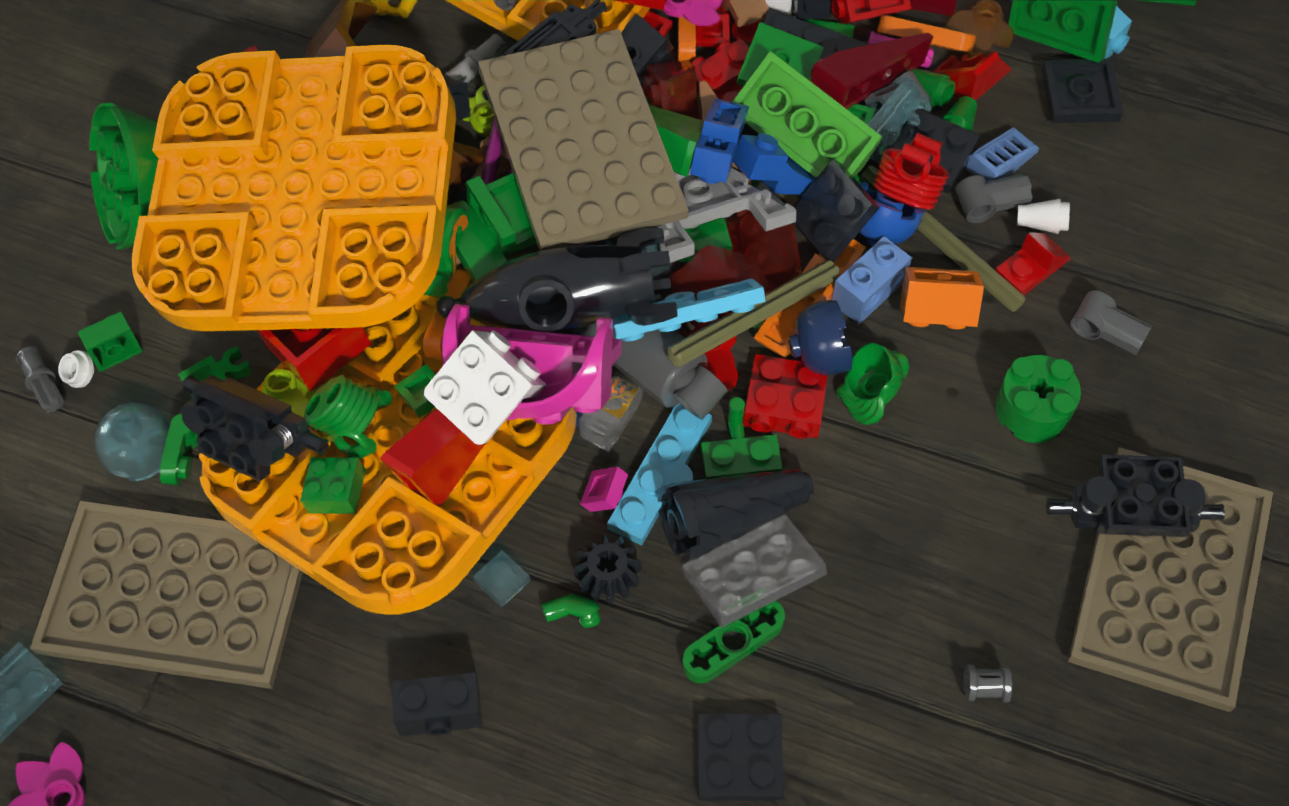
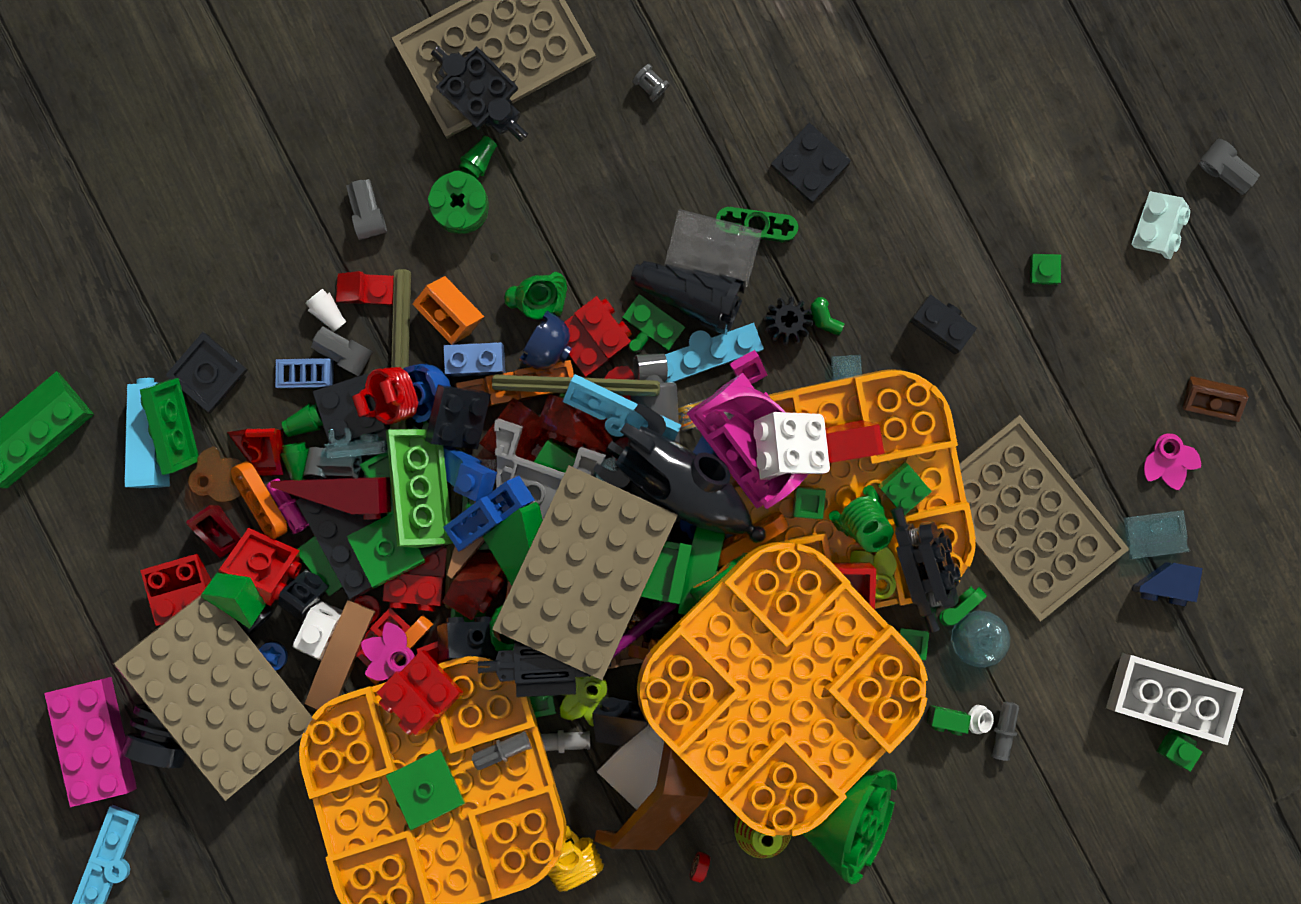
camera: 135 degrees left, 25 degrees up
none -> green cone [459,136,497,179]

